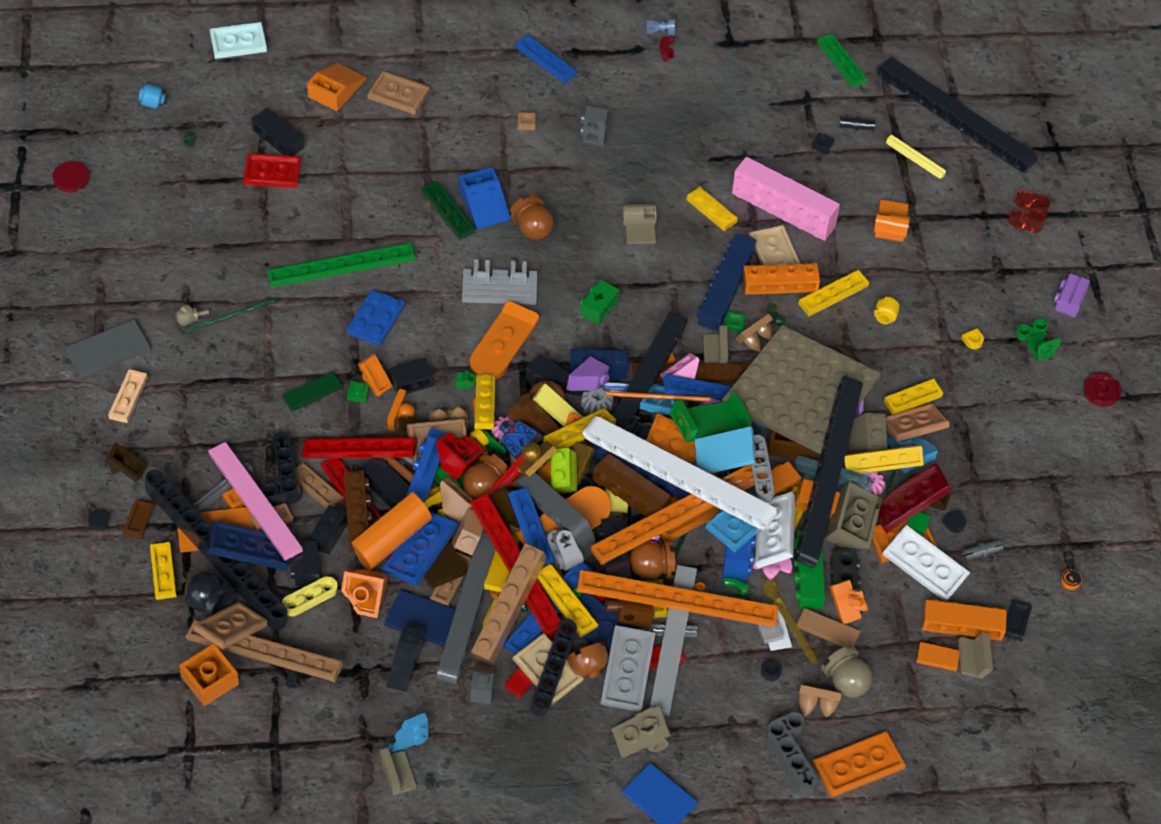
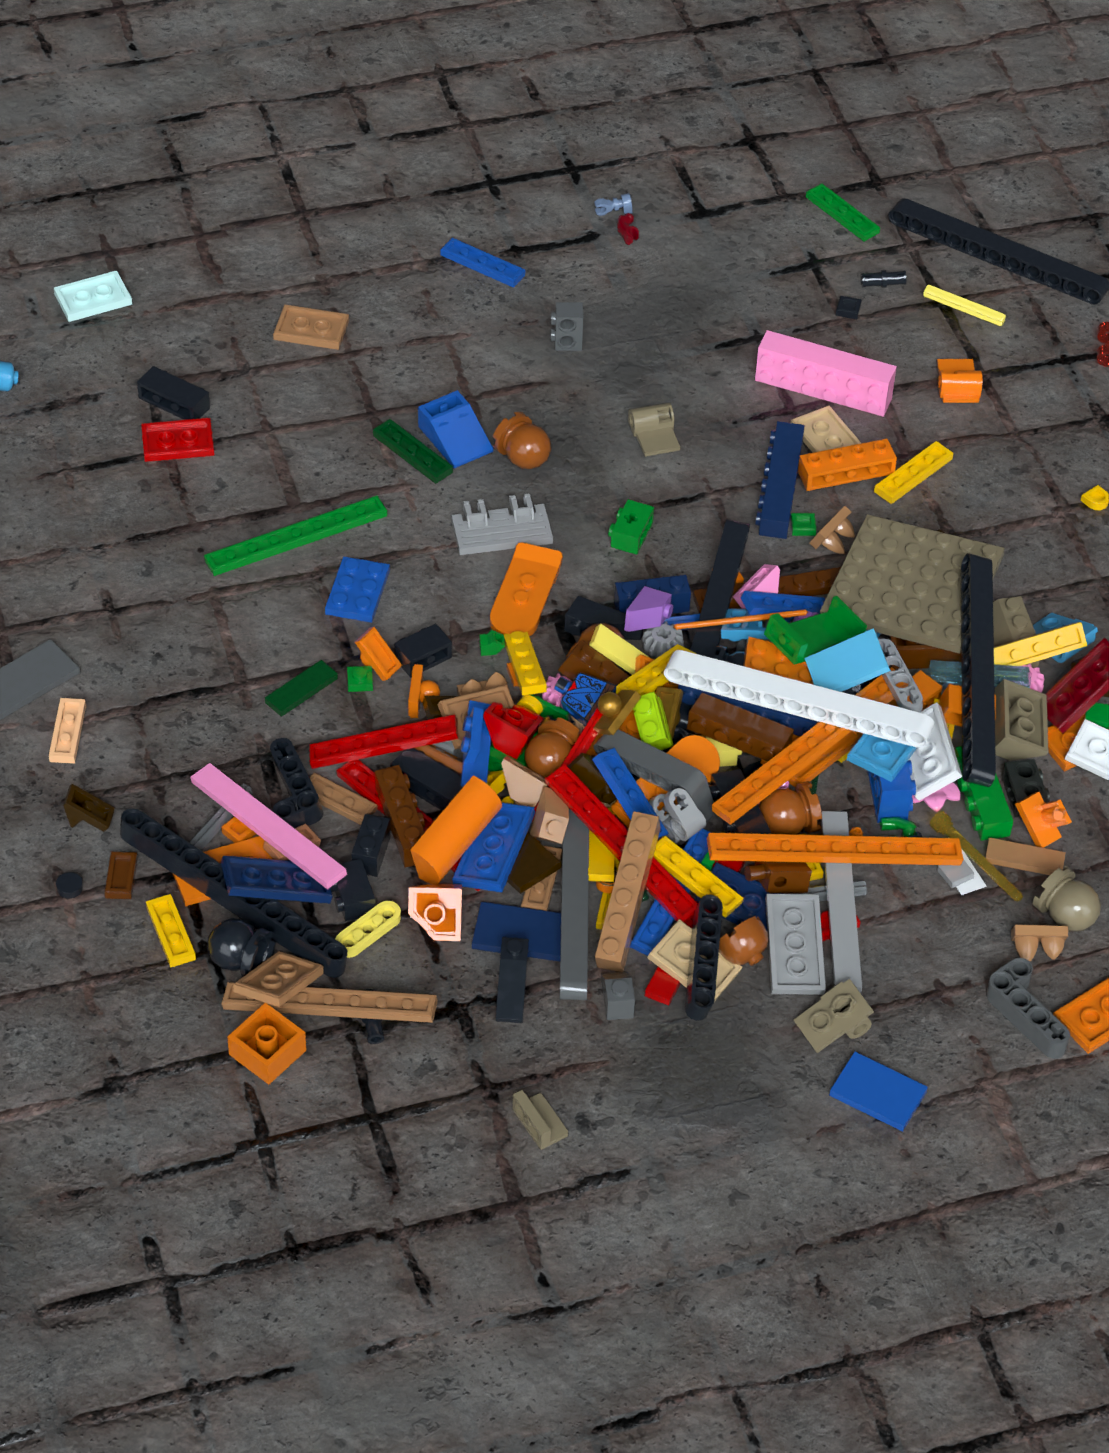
camera: 10 degrees left, 5 degrees down
dark tan piece [176,305,209,326] -> none
clear green axle [181,297,278,334] -> none
clear green arm [183,131,196,148] -> none
orange slope [307,63,367,111] -> none
dark azure wing [388,713,428,754] -> none
medium nougat tile [518,112,536,130] -> none
yellow plate [686,187,738,231] -> none
dark tan panel [703,326,728,363] -> none
black tile [761,660,782,681] -> none
clear green arm [767,303,786,327] -> none
yellow head [874,296,900,324] -> none
clear green axle [875,470,897,510] -> none
yellow plate [884,379,943,415] -> none
nougat tile [885,403,949,442] -> none

